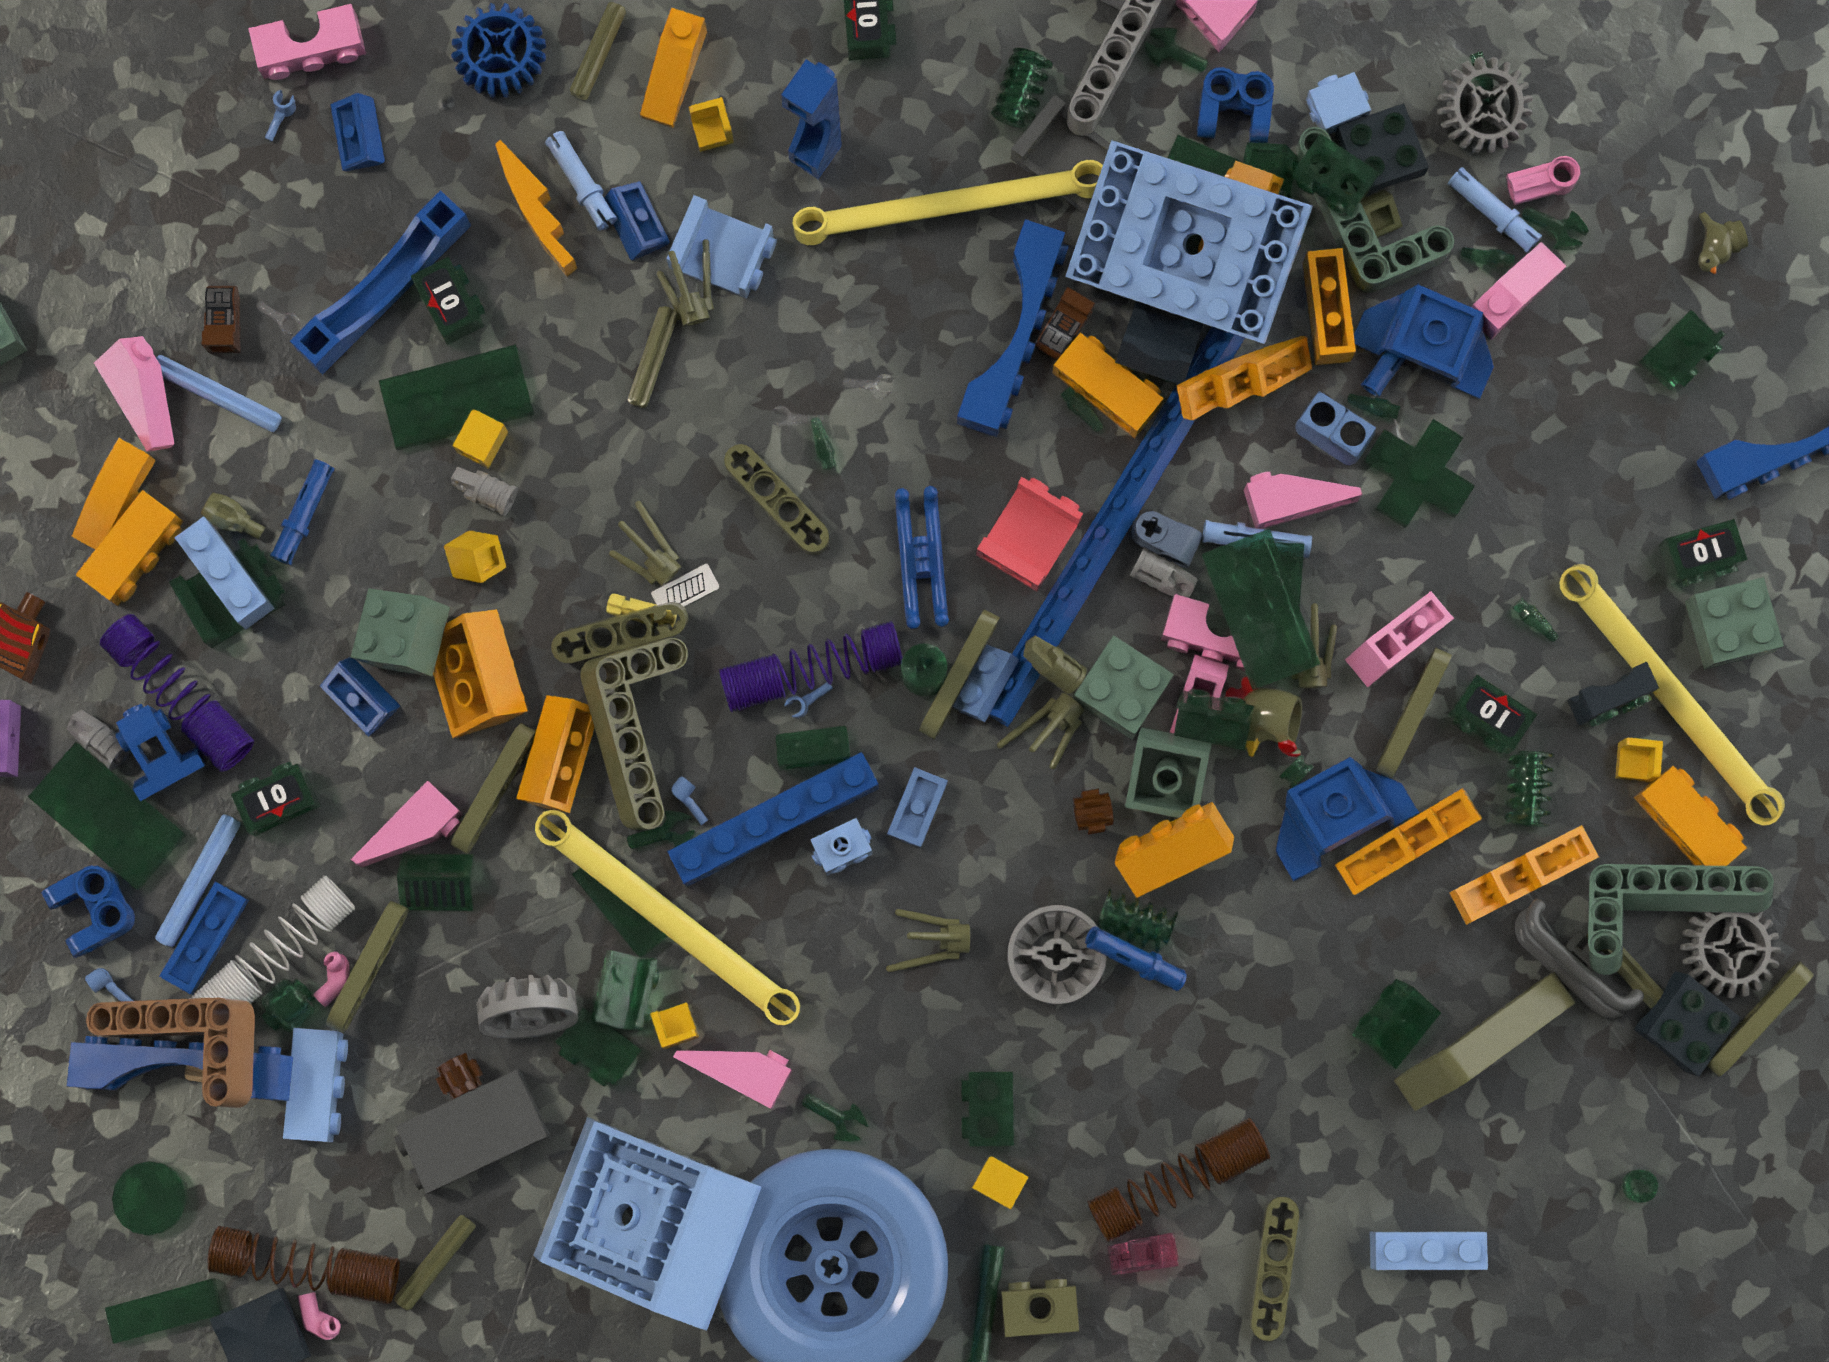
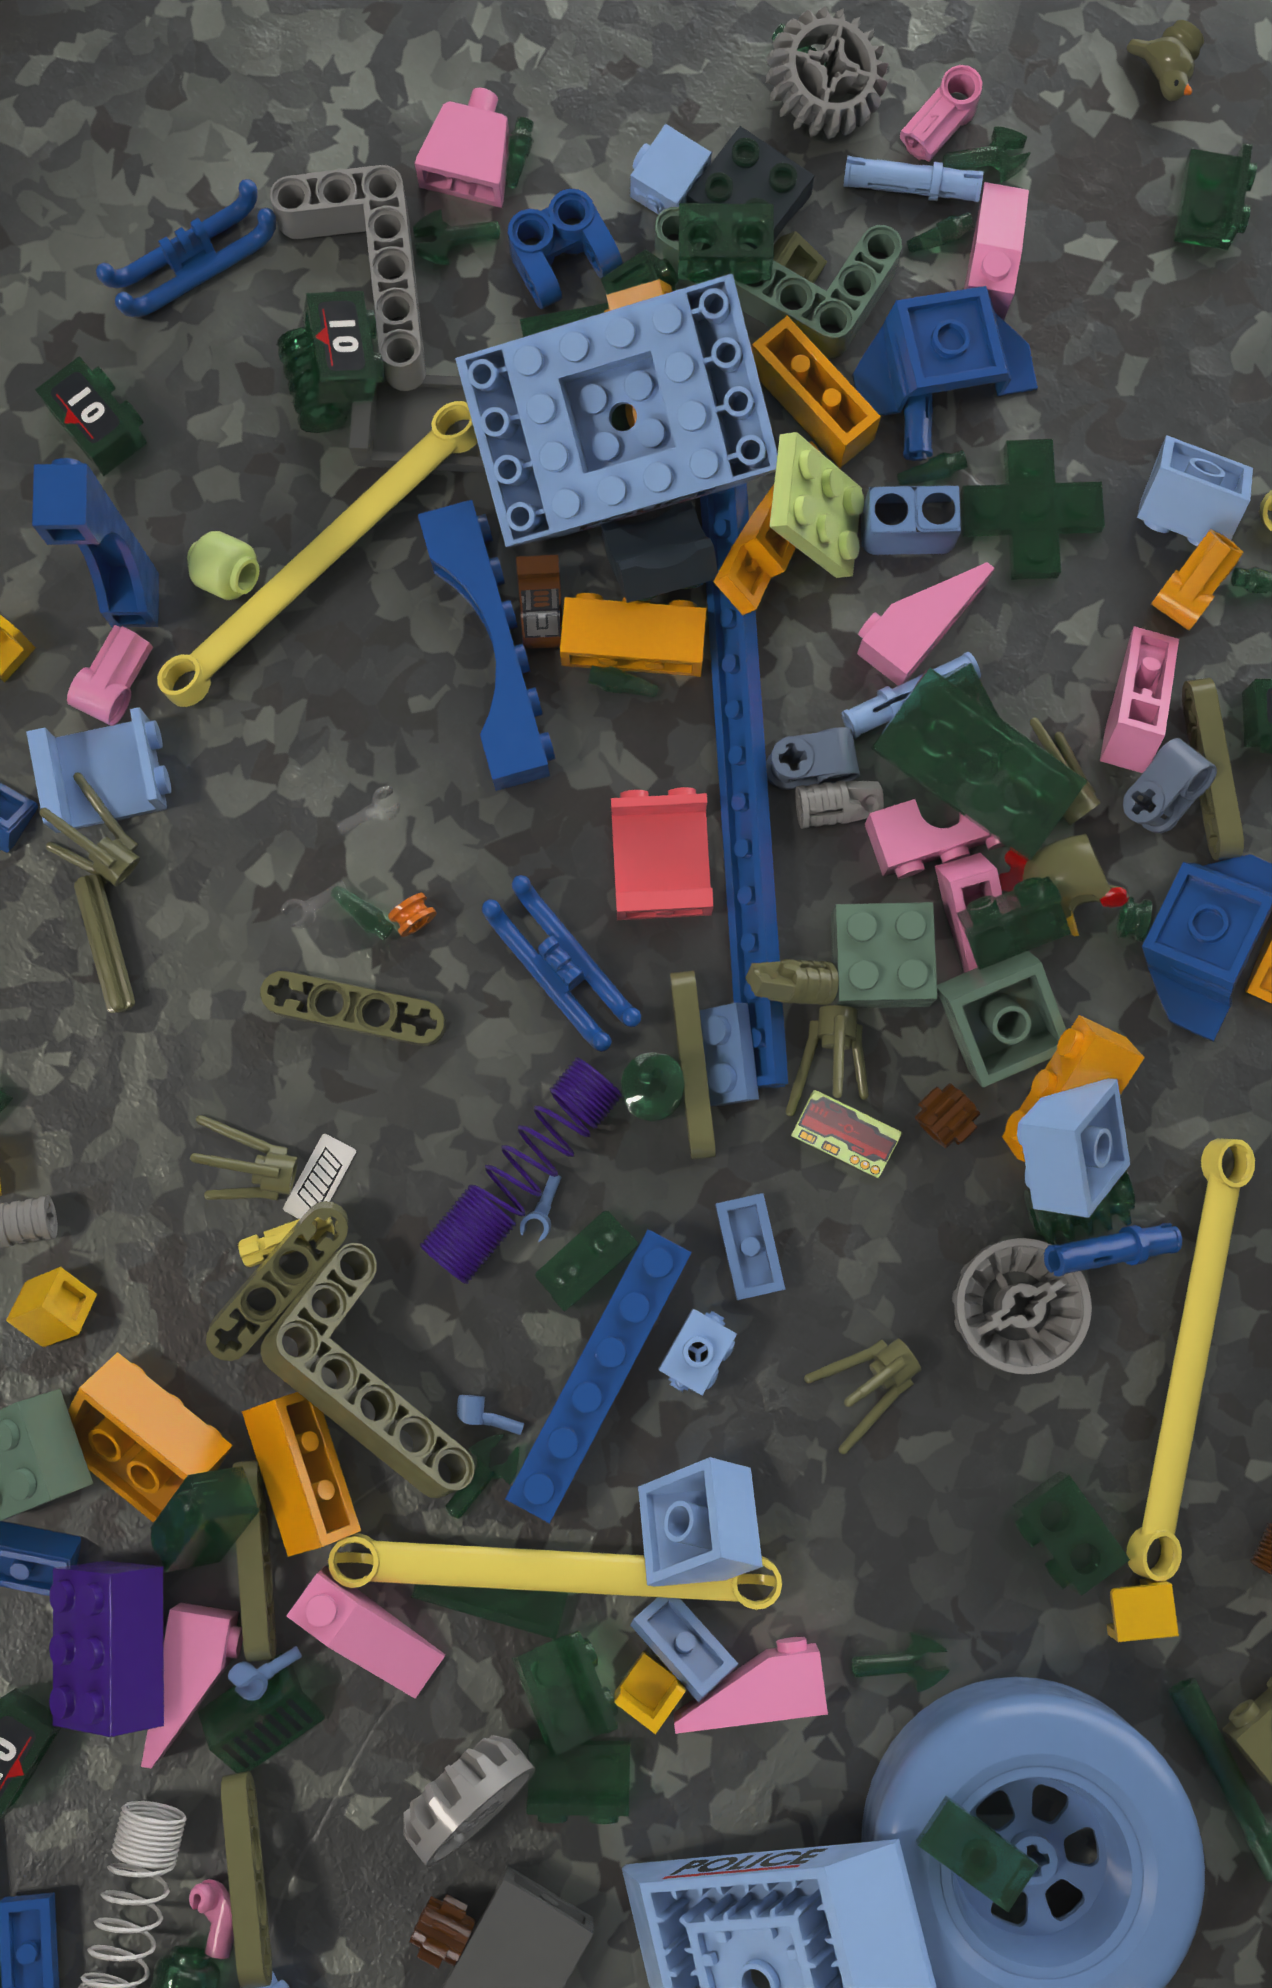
camera: 35 degrees left, 0 degrees up
none -> dark purple brick [49,1561,164,1737]
none -> bright pink piece [67,625,153,726]
none -> clear green brick [150,1466,260,1572]
none -> yellowish green head [187,531,260,600]
none -> medium blue hand [228,1646,302,1701]
none -> bright pink slope [287,1566,446,1698]
none -> clear green brick [303,291,384,404]
none -> orange bush [388,893,437,937]
none -> clear green piece [505,117,534,189]
none -> medium blue plate [630,1597,738,1703]
none -> light blue slope [638,1457,763,1587]
none -> yellowish green plate [770,432,864,578]
none -> slope [791,1090,902,1178]
none -> clear green plate [916,1795,1039,1912]
none -> light blue slope [1017,1078,1130,1218]
none -> sand blue piece [1123,738,1217,833]
none -> light yellow piece [1126,1138,1255,1582]
none -> light blue slope [1137,435,1253,546]
none -> light orange piece [1151,529,1244,630]

